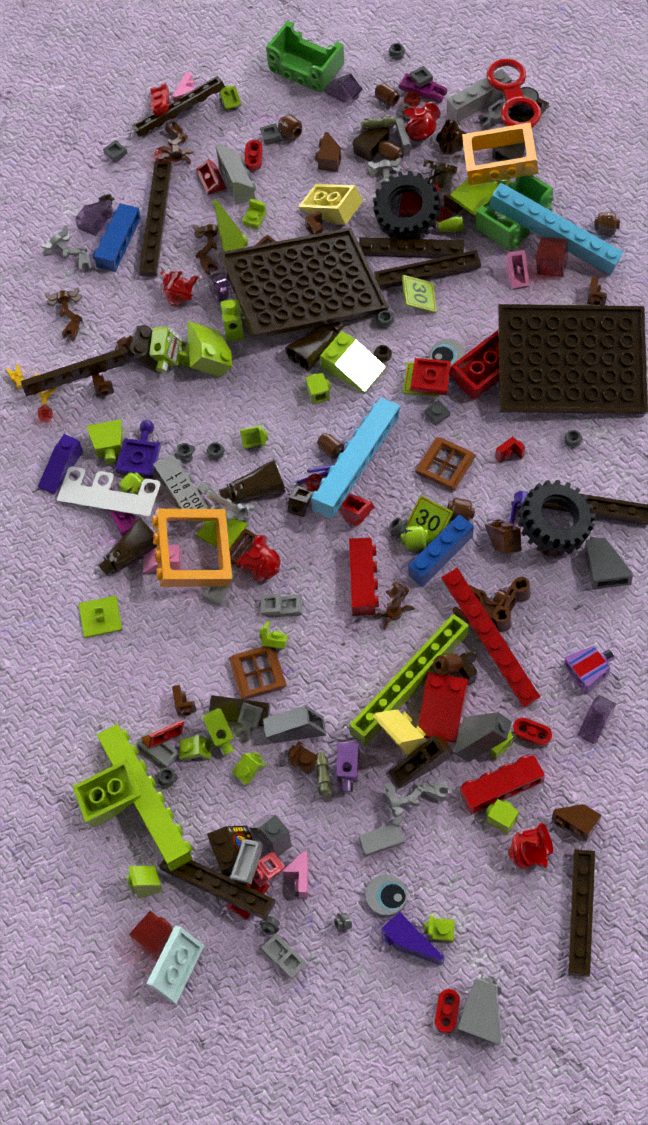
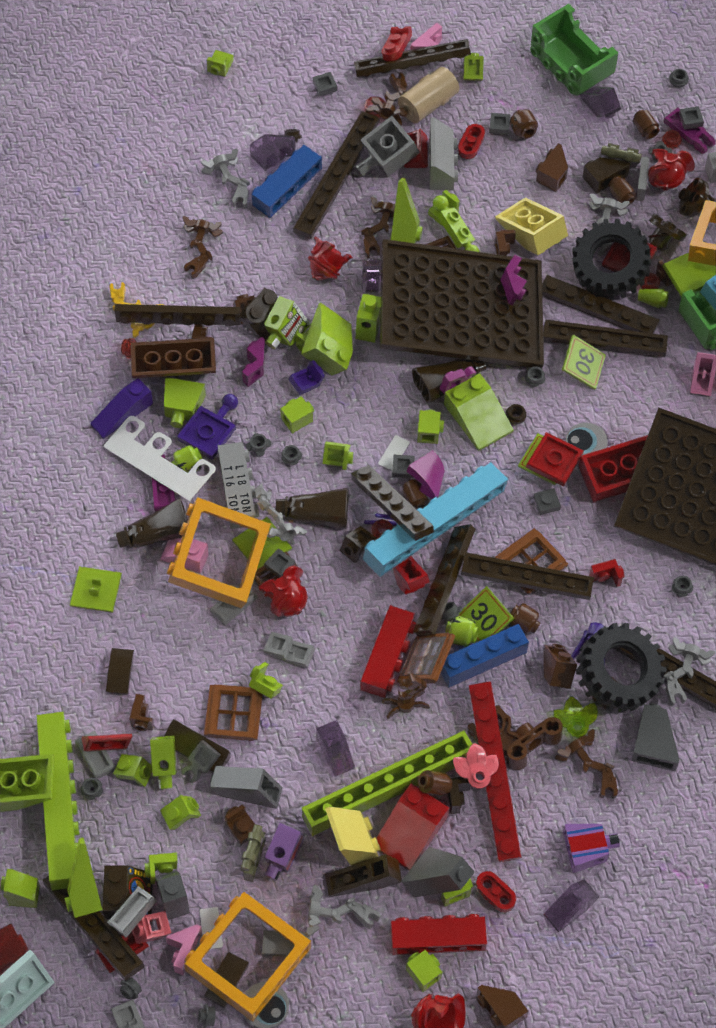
camera: 15 degrees right, 0 degrees up
none -> lime slope [65,838,102,918]
none -> dark brown slope [106,648,134,694]
none -> reddish brown slope [131,338,216,378]
none -> lime bracket [144,852,178,884]
none -> light orange piece [184,892,311,1022]
none -> white sticker [200,907,223,949]
none -> dark brown slope [204,951,249,1008]
none -> lime bracket [206,50,234,77]
none -> magenta slope [242,337,265,387]
none -> dark grey plate [264,548,295,578]
none -> lime brick [280,396,314,434]
none -> dark purple bracket [288,360,325,395]
none -> clear purple slope [316,720,355,777]
none -> plate [351,465,434,541]
none -> light grey brick [355,116,420,177]
none -> white sticker [378,435,410,470]
none -> dark grey plate [392,454,415,478]
none -> clear piece [397,633,455,684]
none -> tan piece [398,67,459,123]
none -> magenta slope [406,450,445,499]
none -> dark brown plate [413,524,476,637]
none -> lime plate [433,195,480,252]
none -> magenta plate [440,366,477,394]
none -> coral plate [453,743,499,789]
none -> dark brown plate [461,552,594,600]
none -> magenta slope [500,255,527,306]
none -> clear neon green plate [553,696,598,738]
none -> reddish brown piece [555,729,618,799]
none -> light grey piece [663,637,715,707]

